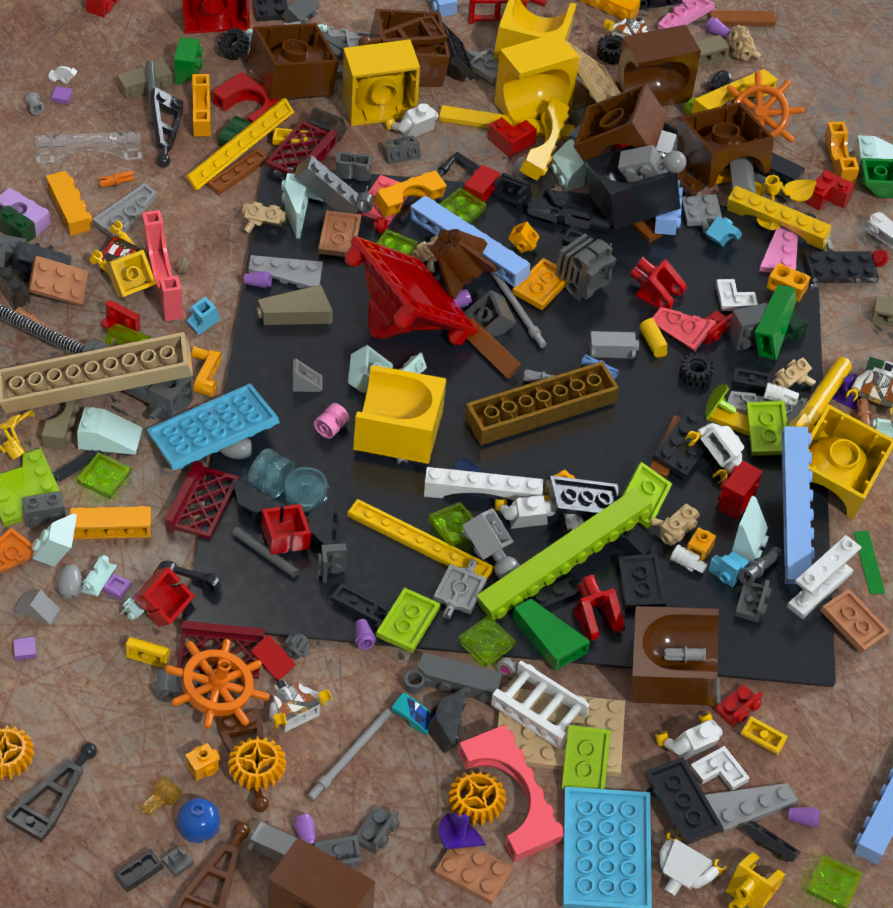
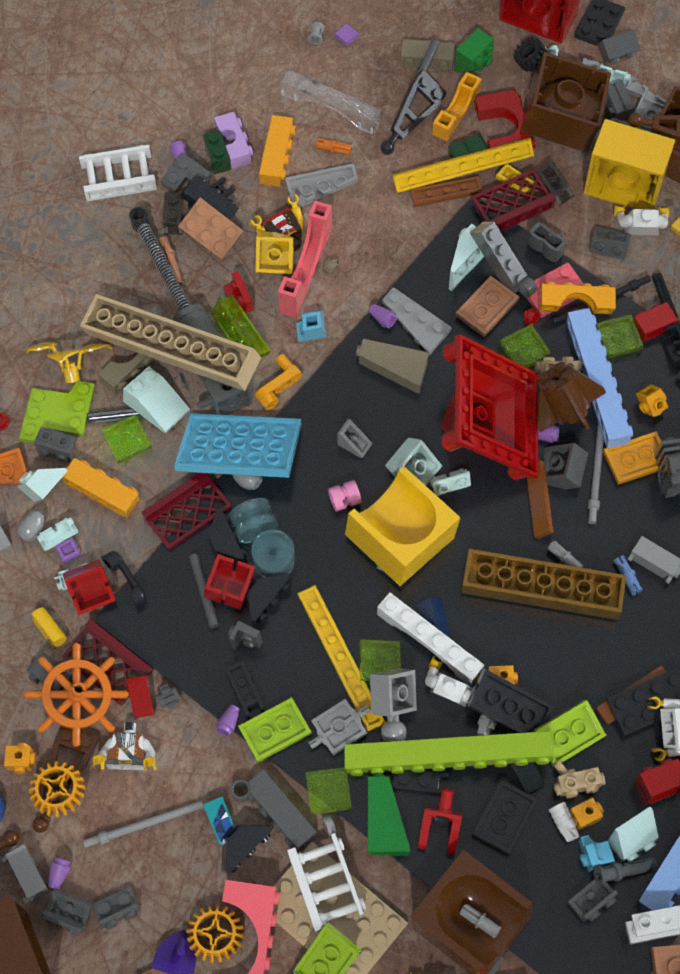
camera: 40 degrees right, 15 degrees up
white piece [48,66,77,84] -> none
tan brick [242,202,286,233] -> none

